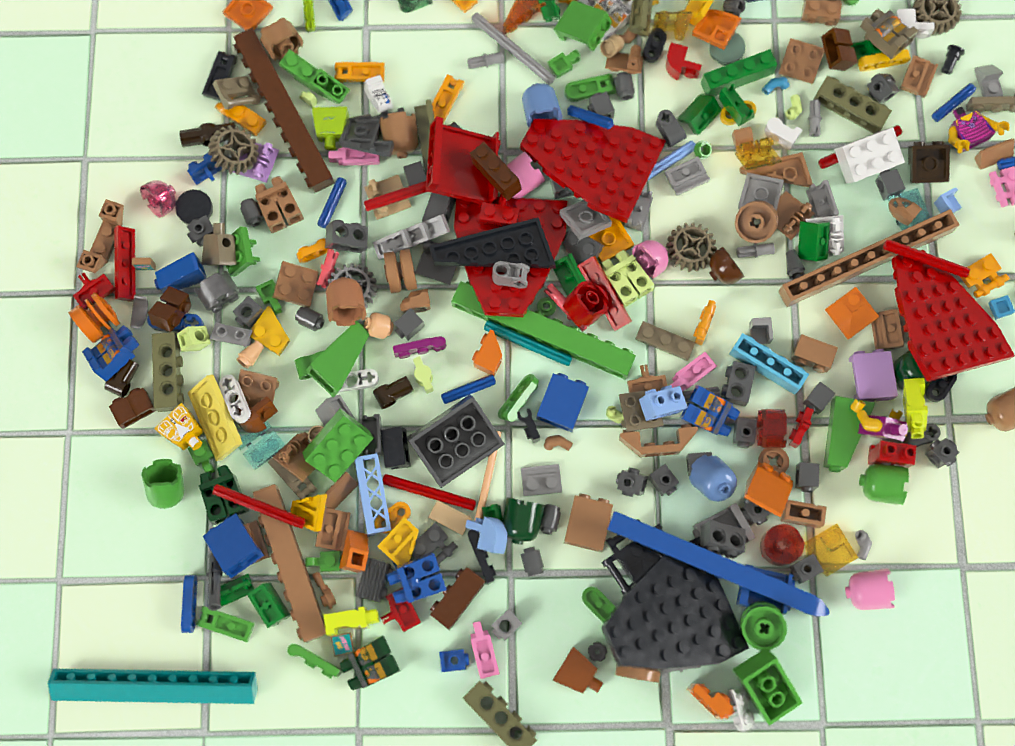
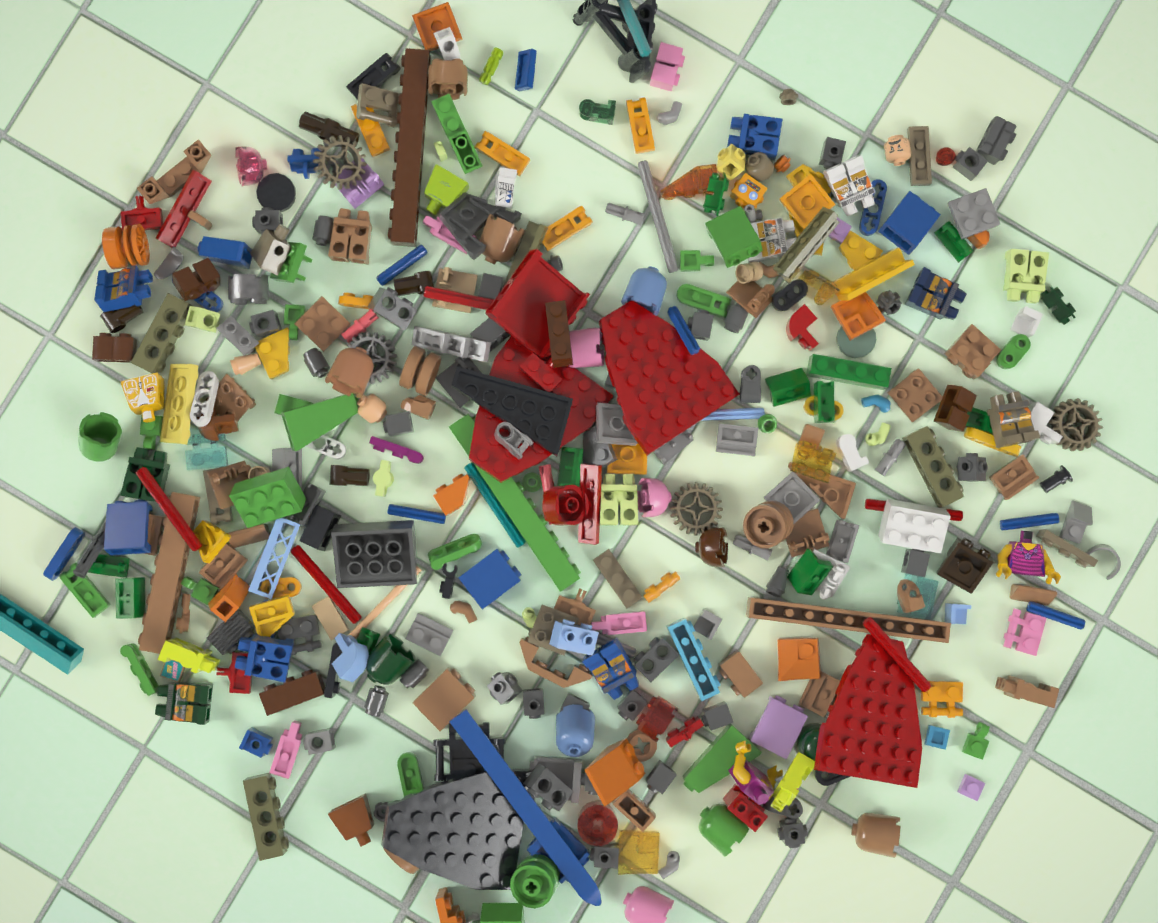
camera: 25 degrees right, 10 degrees up
none -> dark brown piece [393,271,434,297]
none -> white leg [433,27,461,61]

